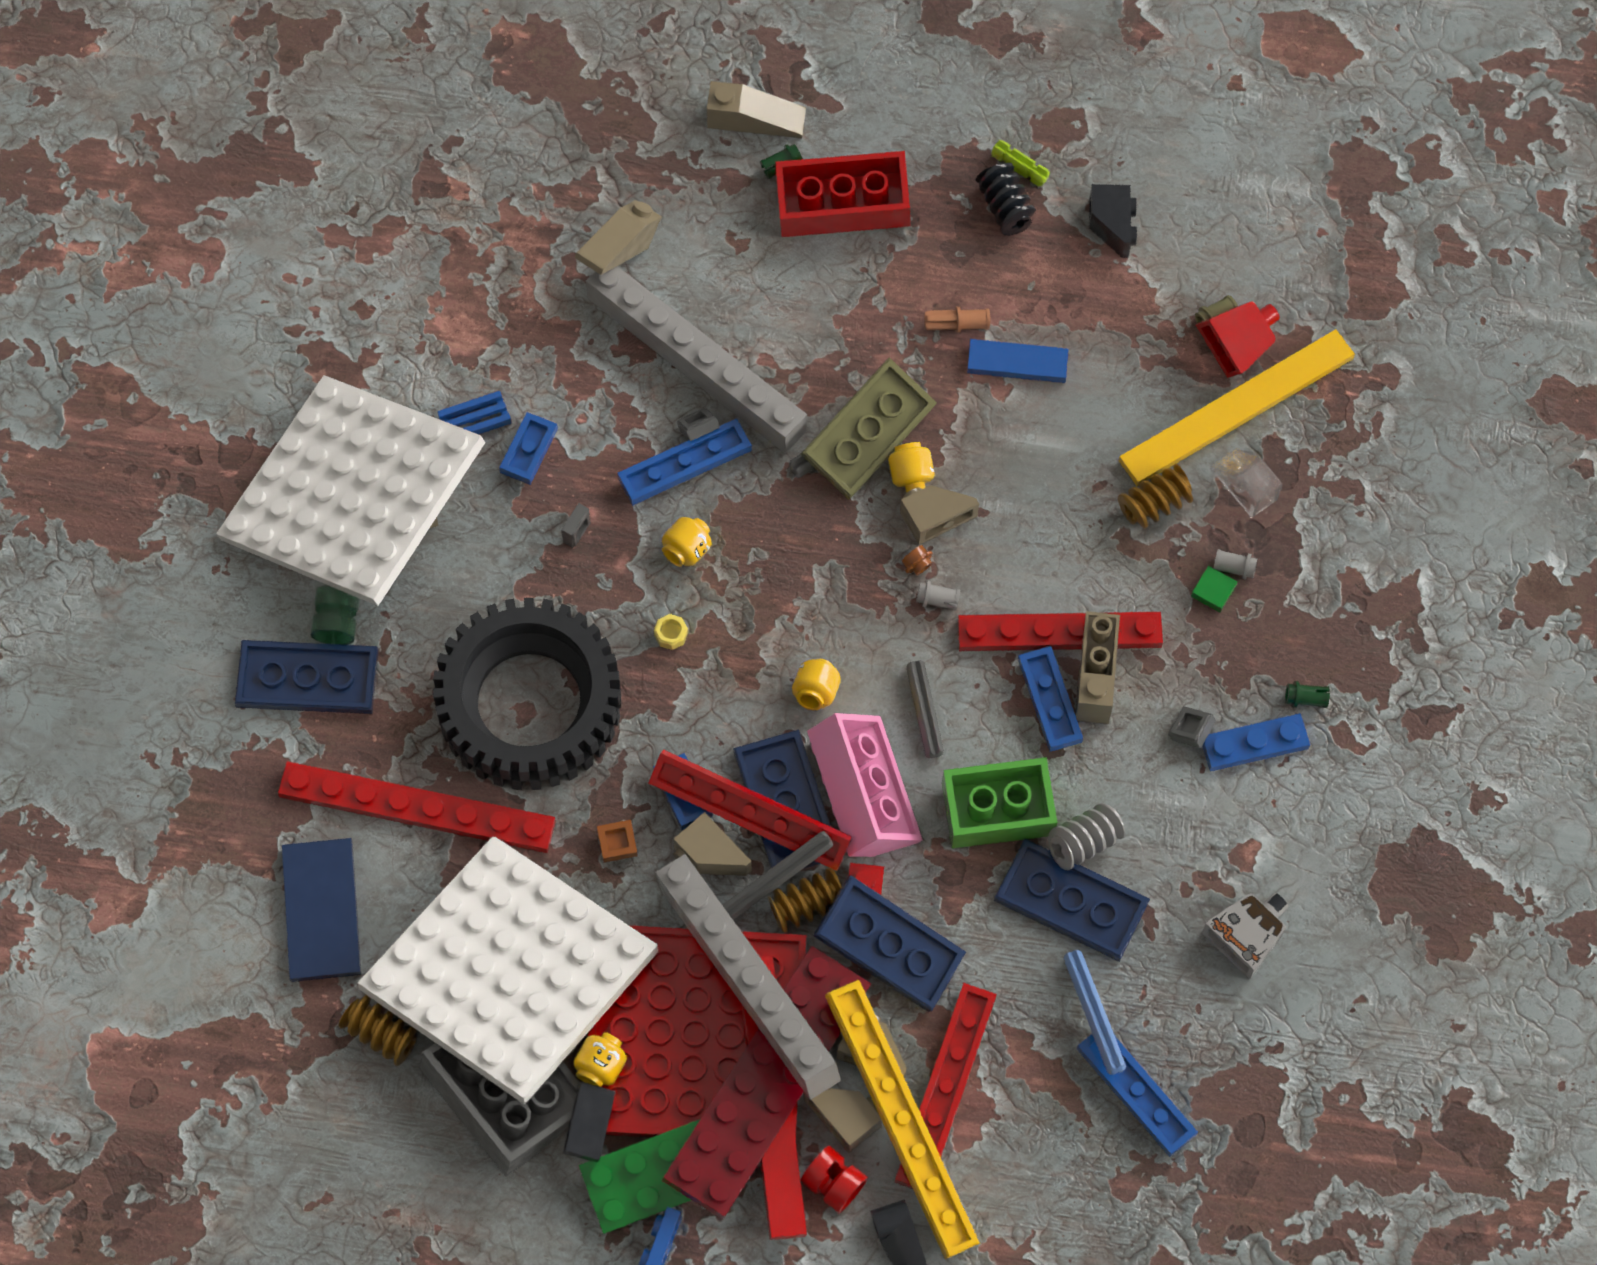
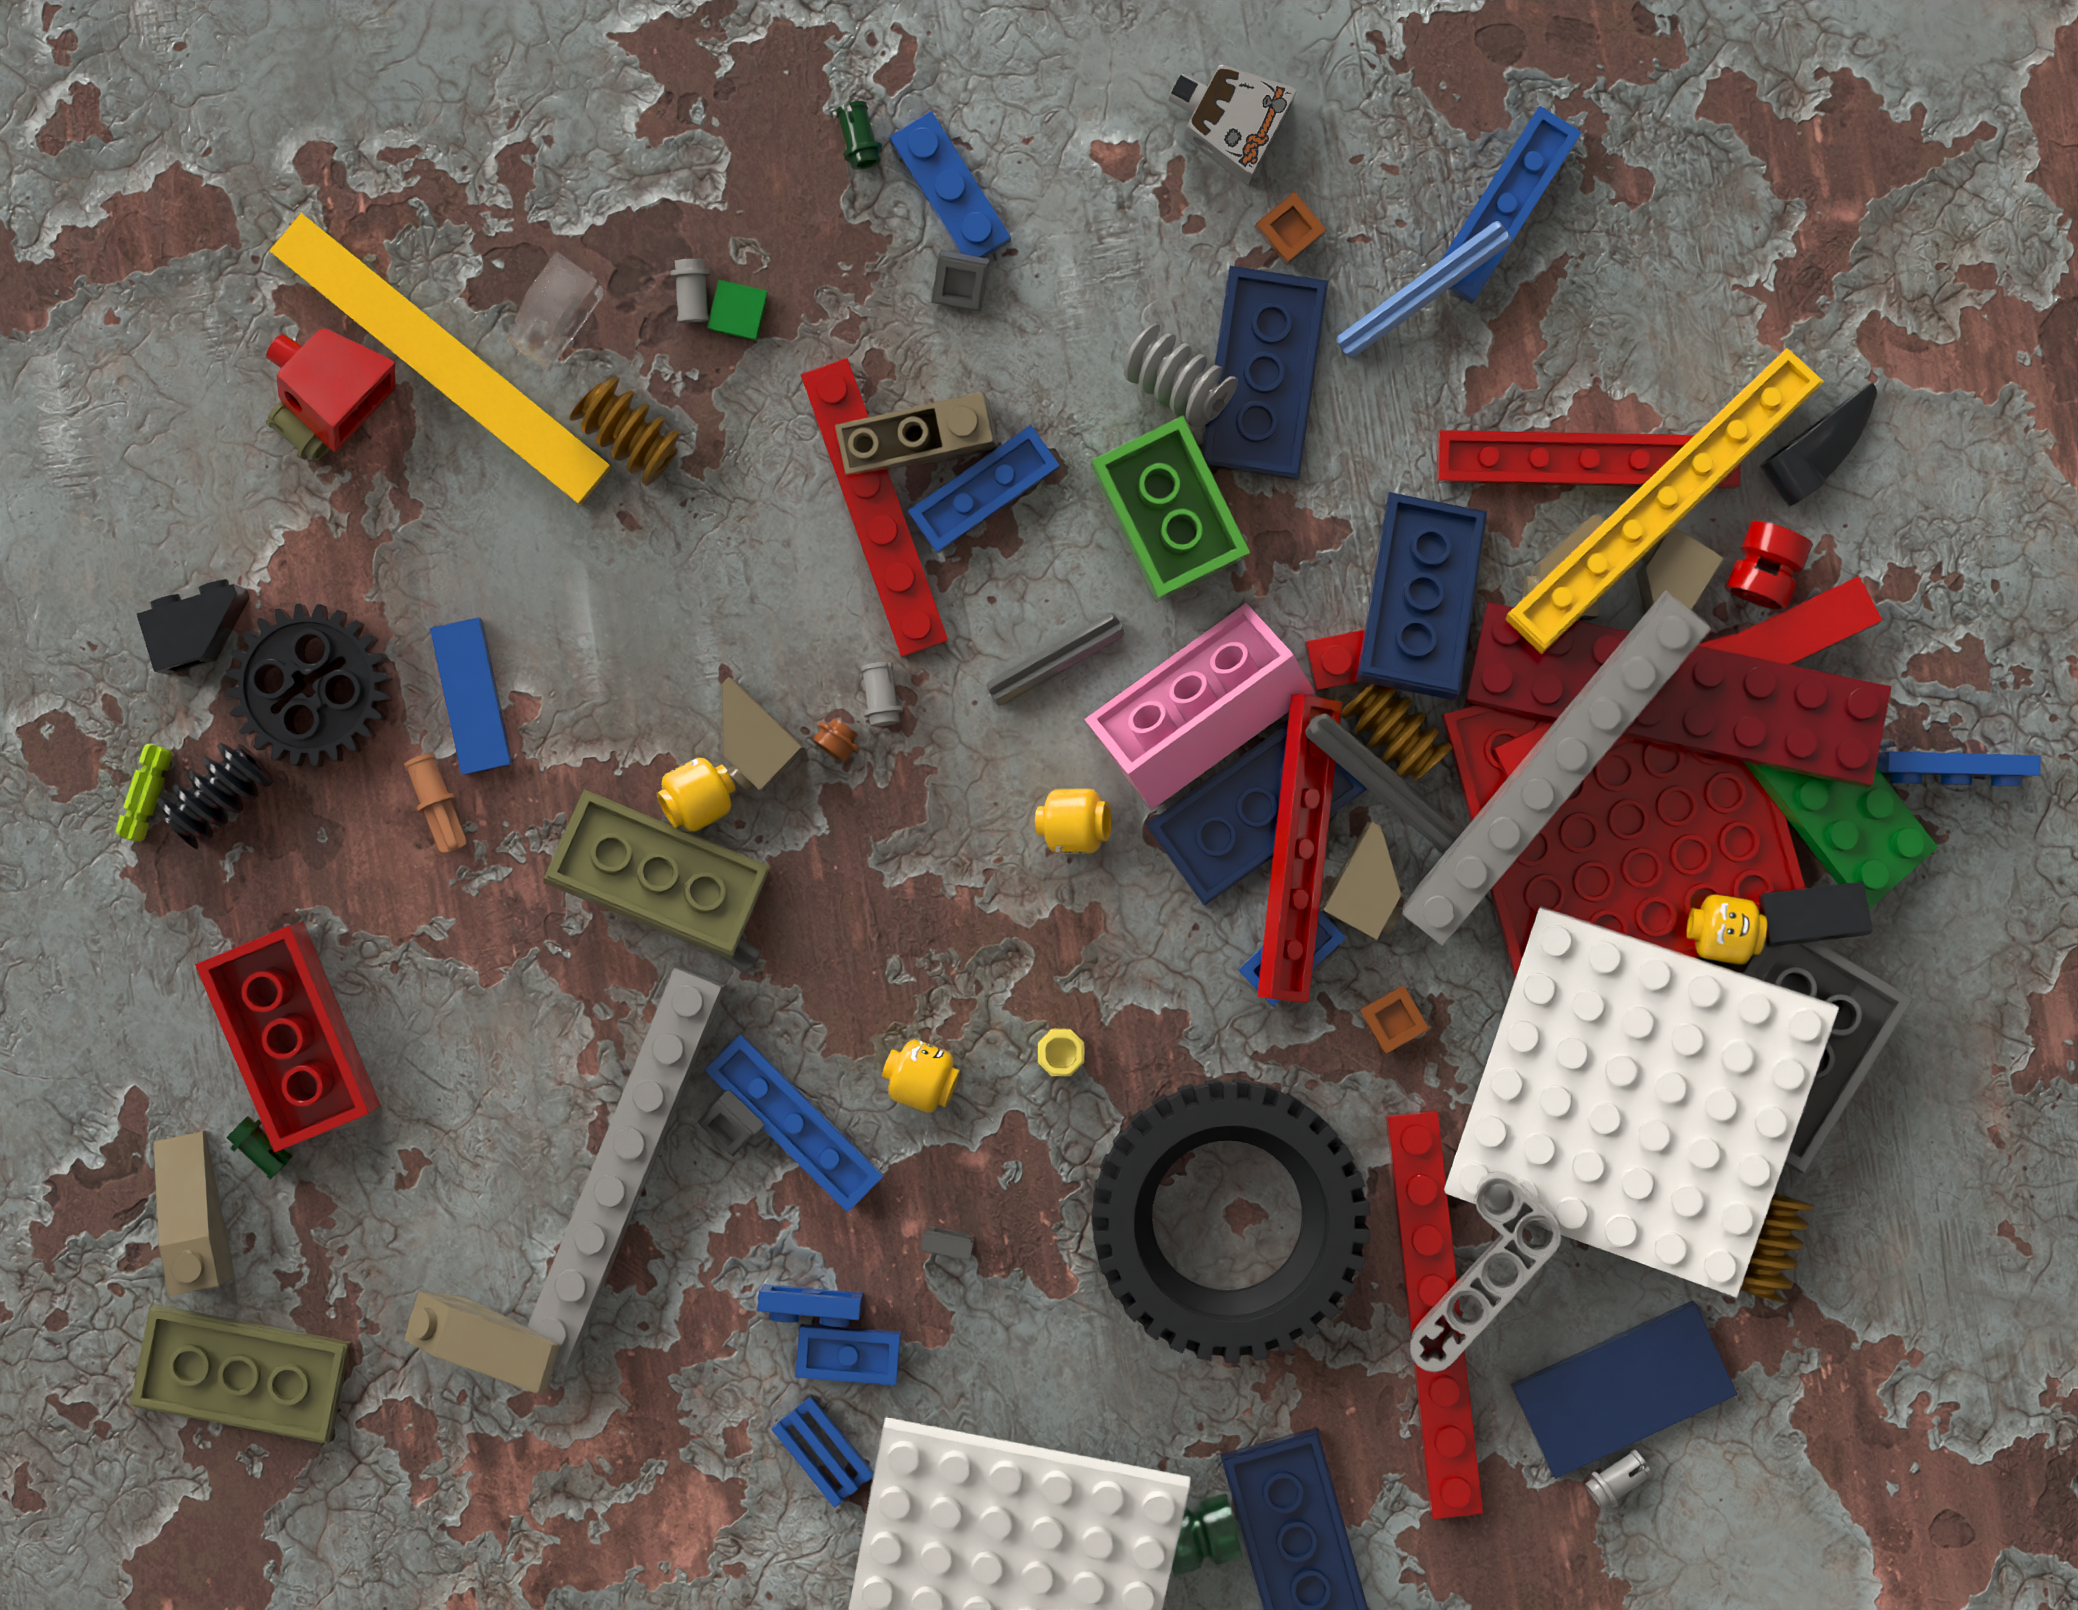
camera: 110 degrees left, 20 degrees up
none -> olive tile [130,1304,351,1444]
none -> black gear [225,604,393,767]
none -> blue plate [757,1284,863,1327]
none -> dark orange plate [1255,191,1326,266]
none -> light grey beam [1410,1172,1561,1372]
none -> light grey pin [1585,1449,1653,1510]

